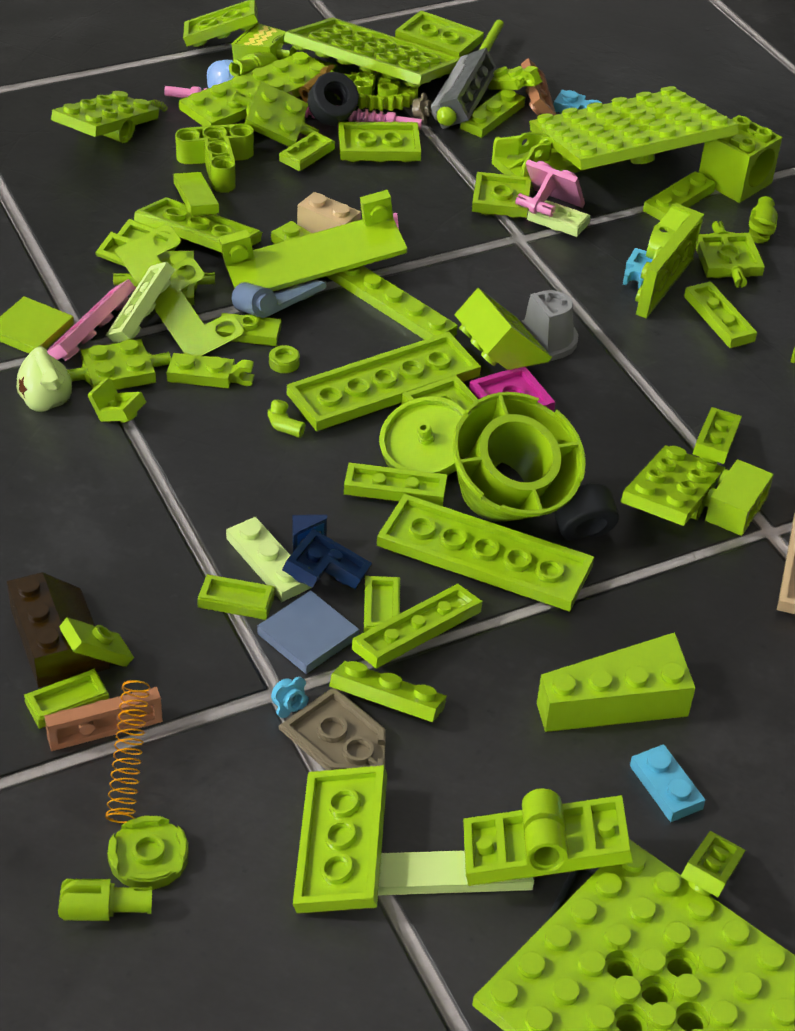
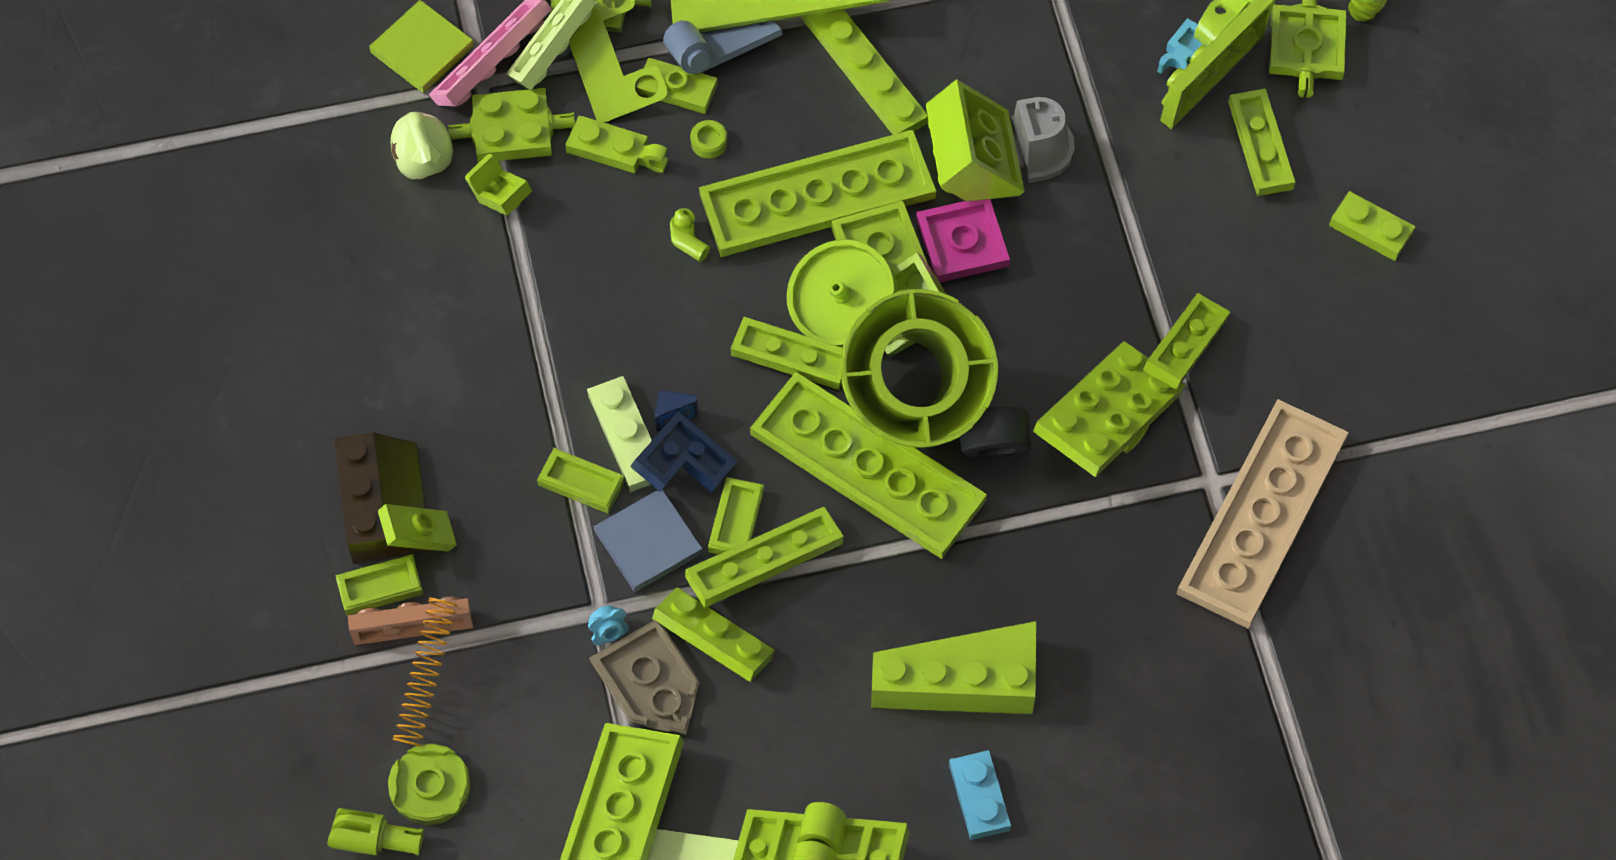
camera: 15 degrees right, 20 degrees up
lime brick [704,459,774,536] -> none

